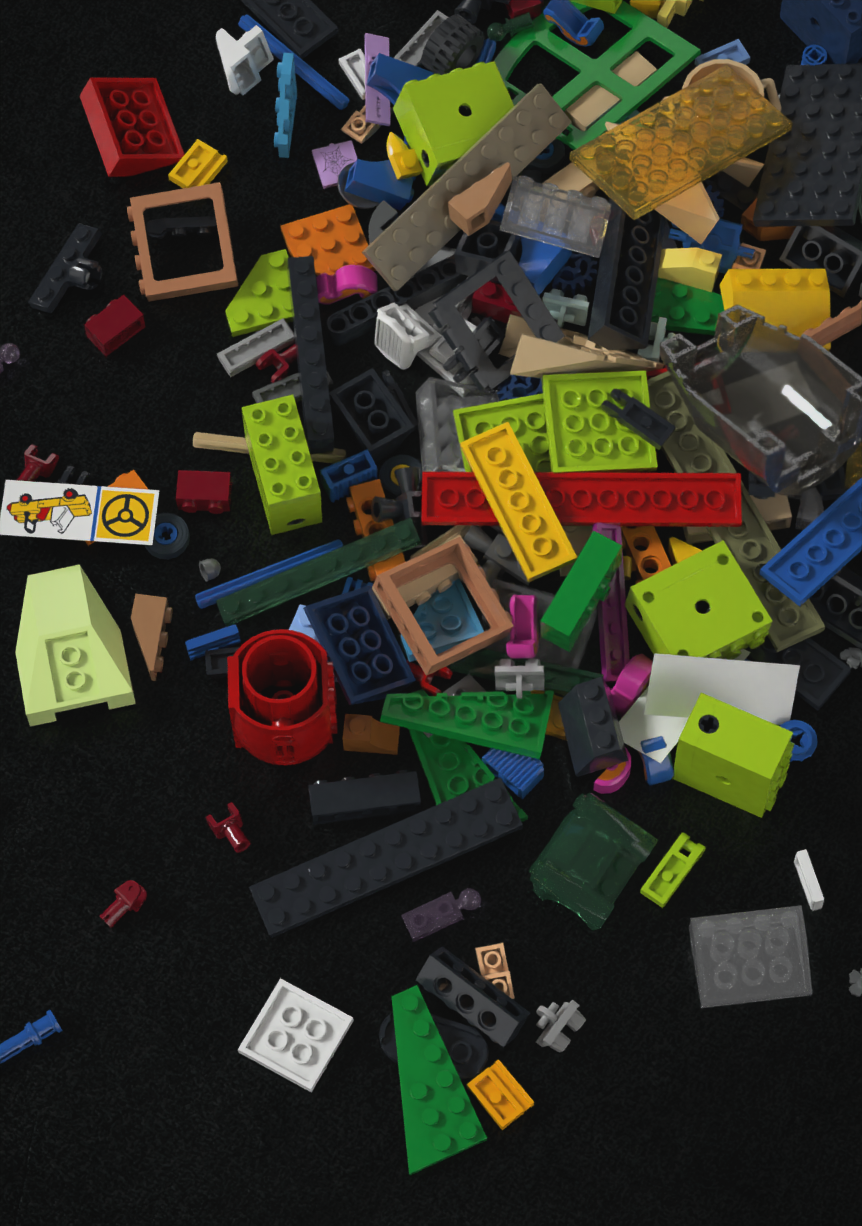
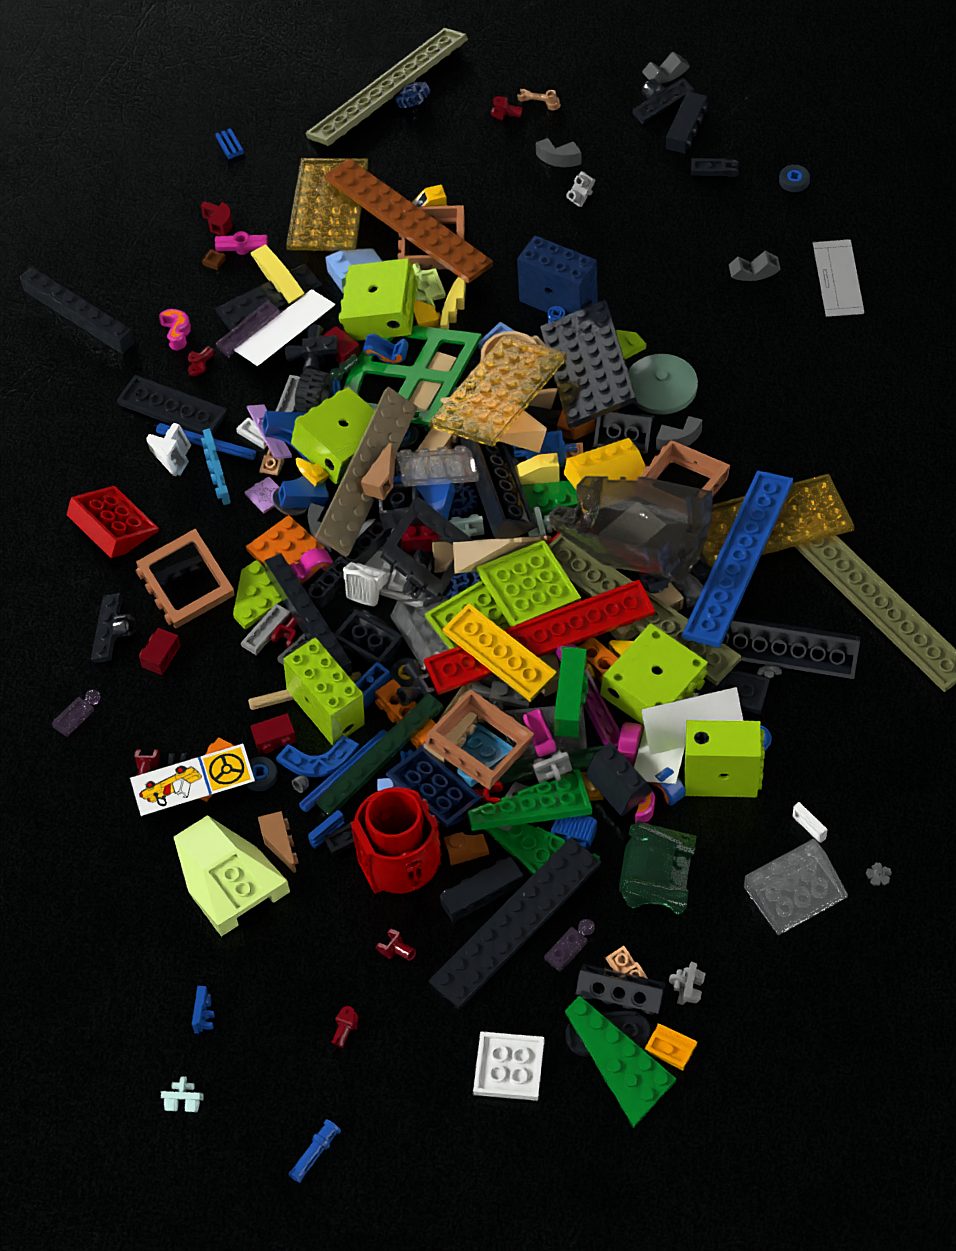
camera: 20 degrees left, 10 degrees down
yellow plate [168,139,228,189] -> none
black hinge [601,388,676,450] -> none
lime plate [640,832,706,908] -> none
none -> blue plate [276,735,359,777]

